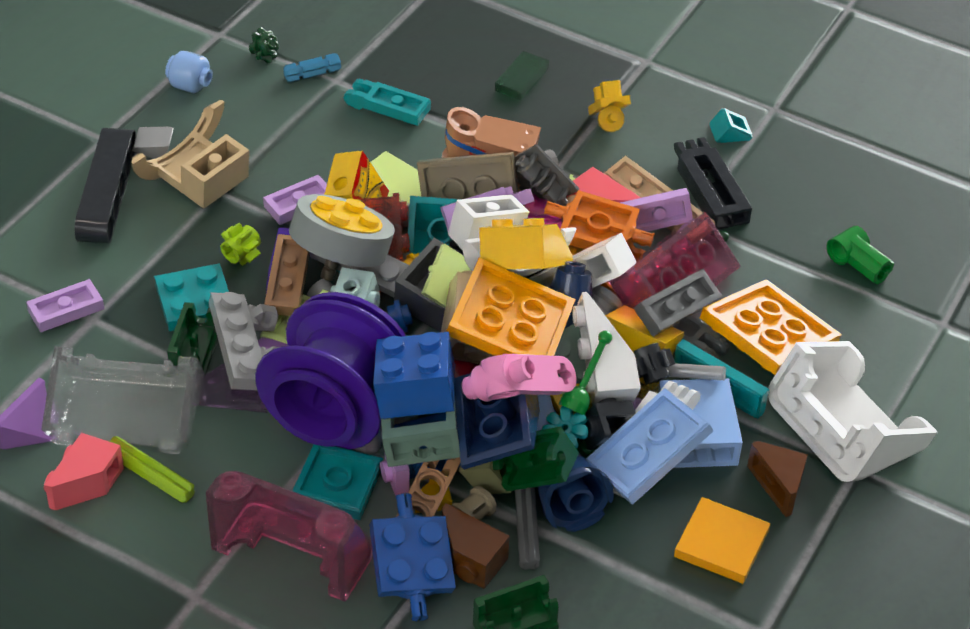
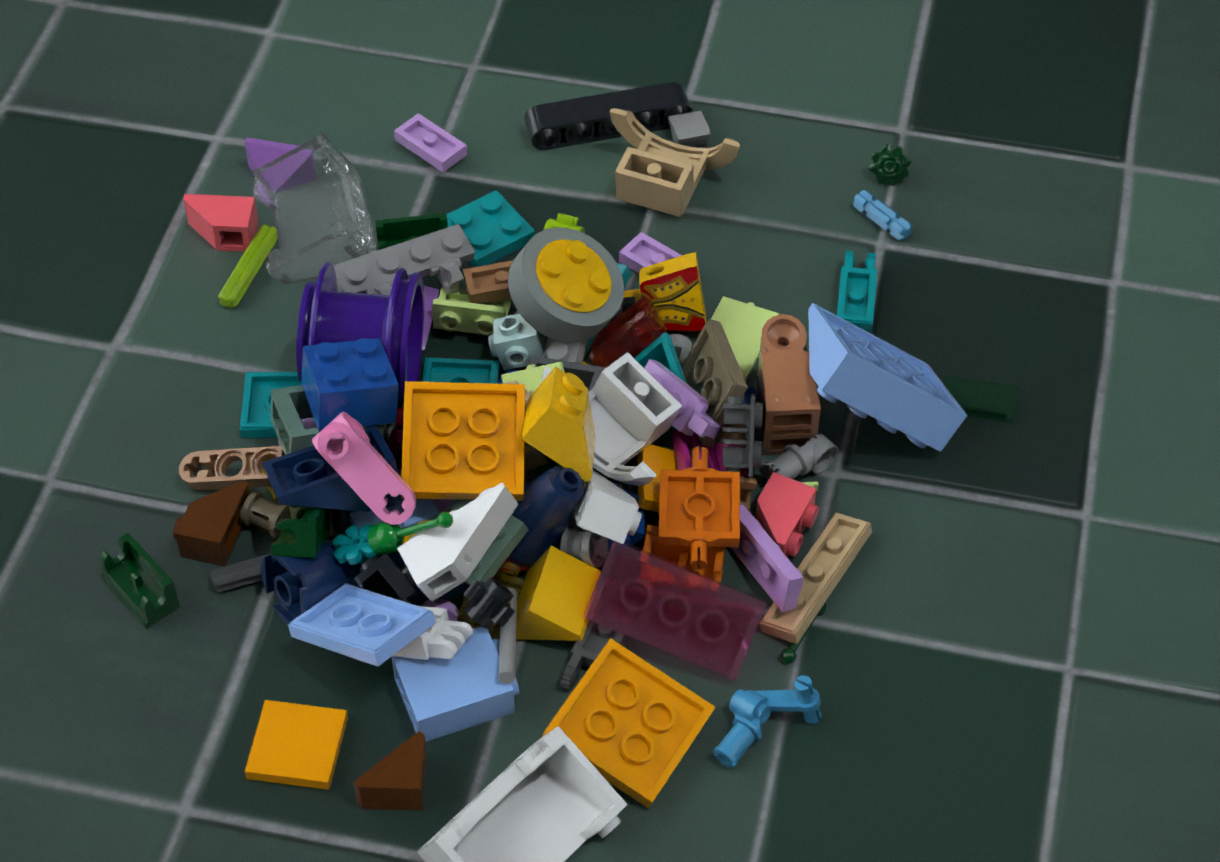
camera: 75 degrees right, 5 degrees up
light blue head [165,51,213,93] -> none
clear pink windscreen [205,471,373,602] -> none
blue plate [369,493,456,621] -> none
yellow hips [588,80,631,132] -> none
dark grey plate [633,269,722,337] -> none
black hinge [674,137,752,230] -> none
teal tile [674,339,769,419] -> none
teal slope [710,108,753,143] -> none
green piece [826,225,894,285] -> none
none -> dark azure pin [713,675,822,769]
none -> light blue slope [808,303,967,452]

